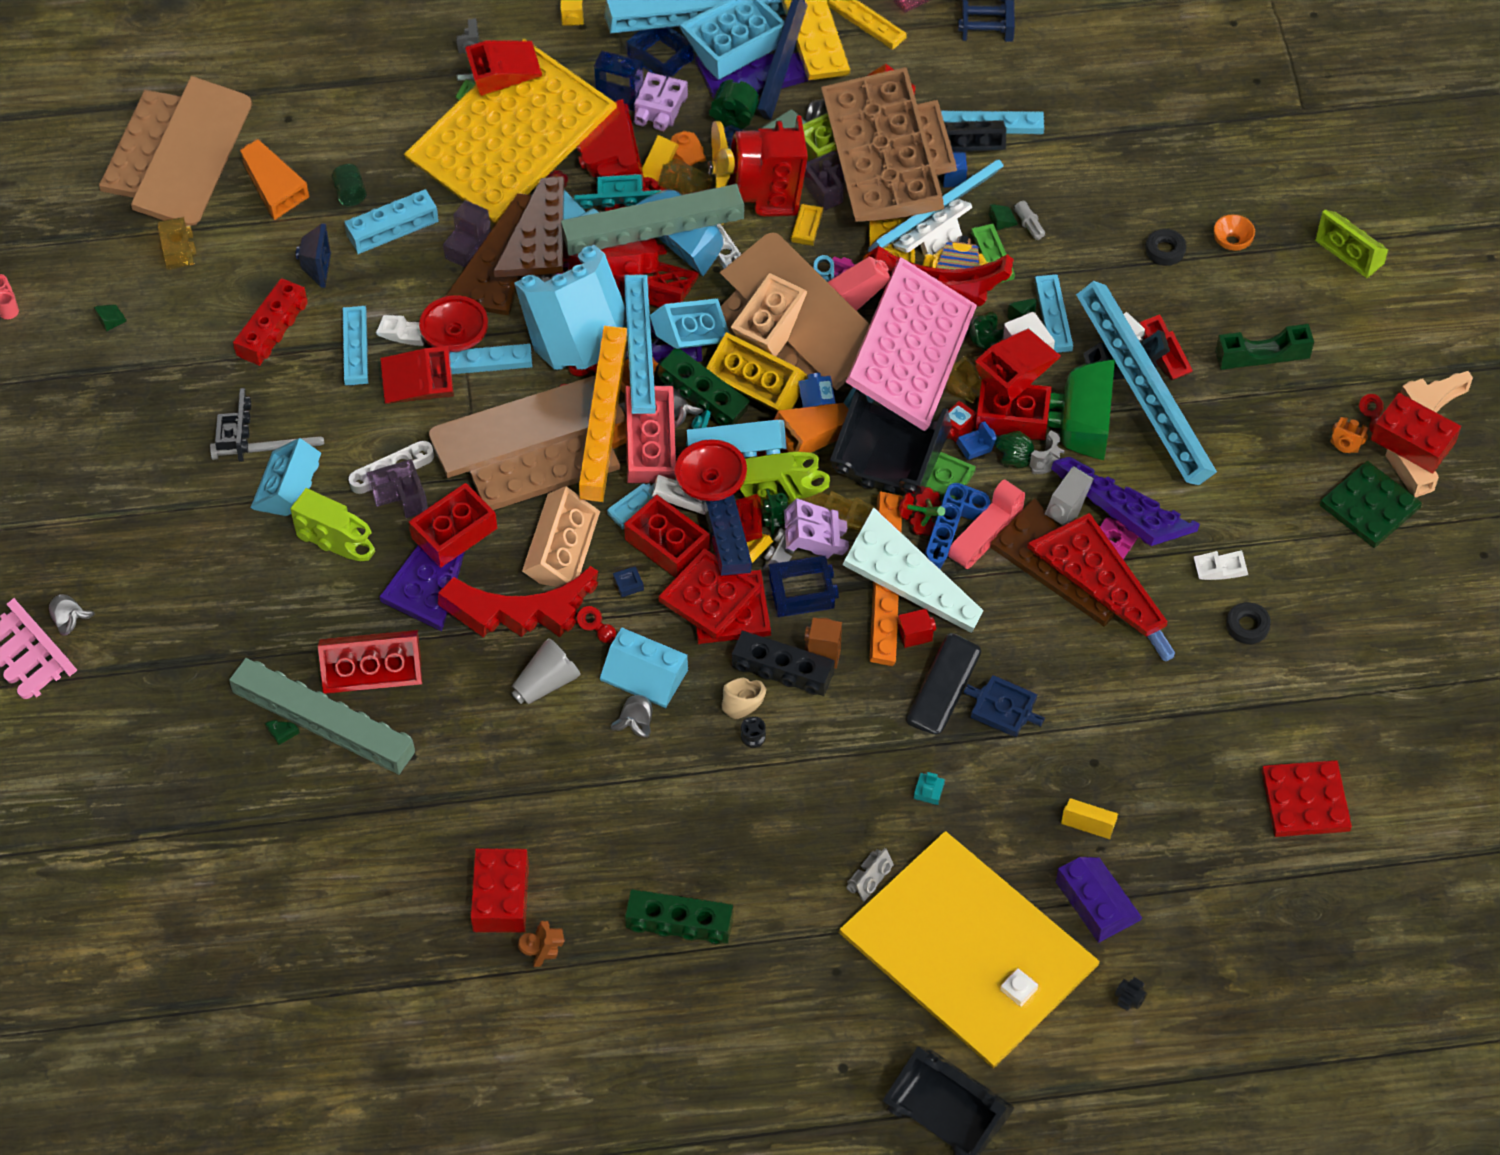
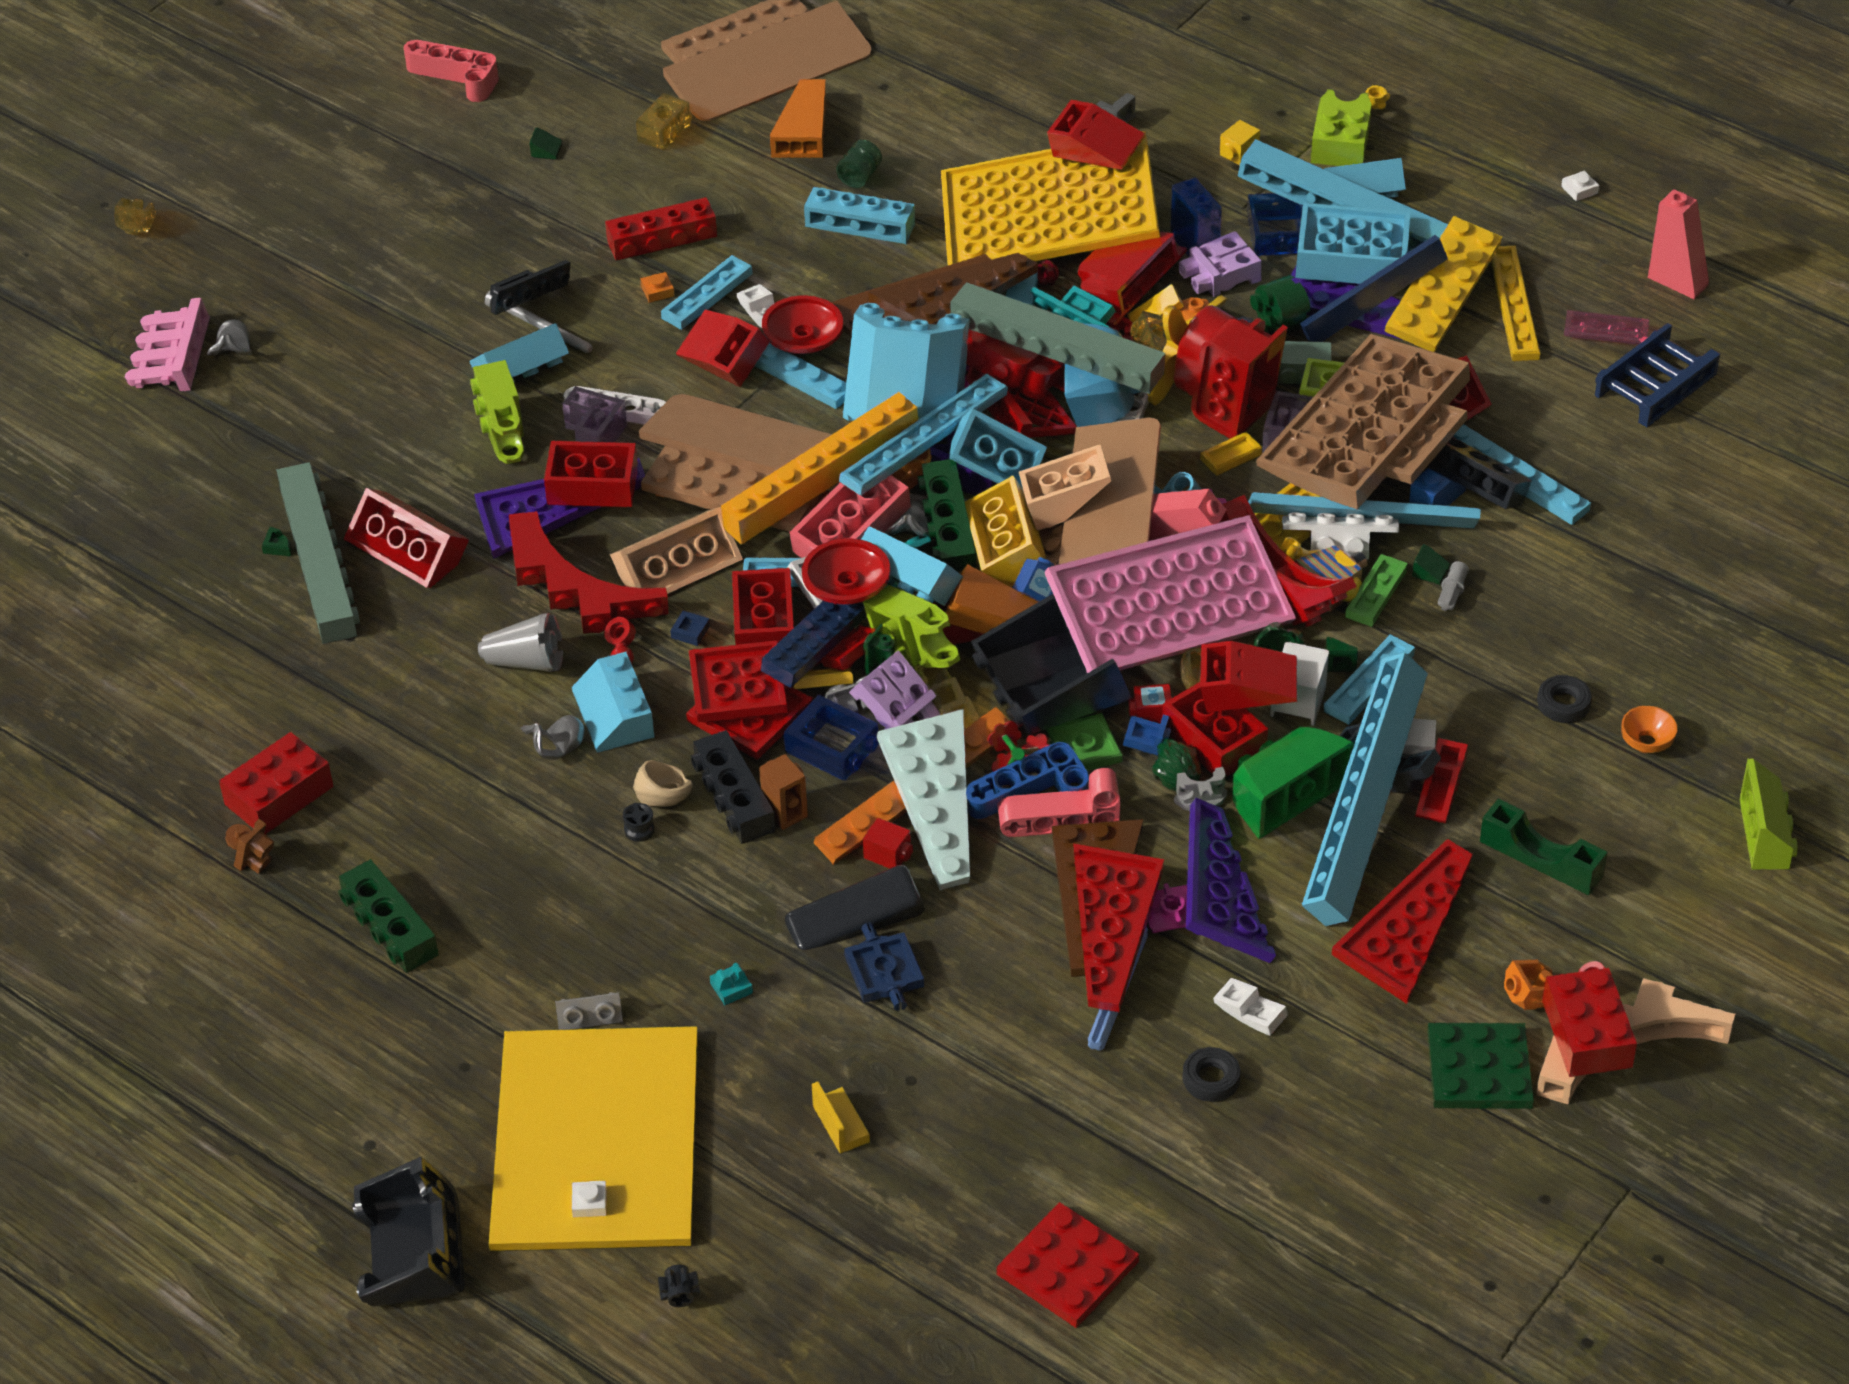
camera: 45 degrees right, 10 degrees down
dark blue slope [296,224,331,288] -> none
clear purple brick [443,200,491,268] -> none
light grey slope [1045,467,1094,526] -> none
dark purple slope [1056,857,1142,943] -> none
none -> orange plate [640,272,675,303]
none -> red wing [1331,839,1473,1004]

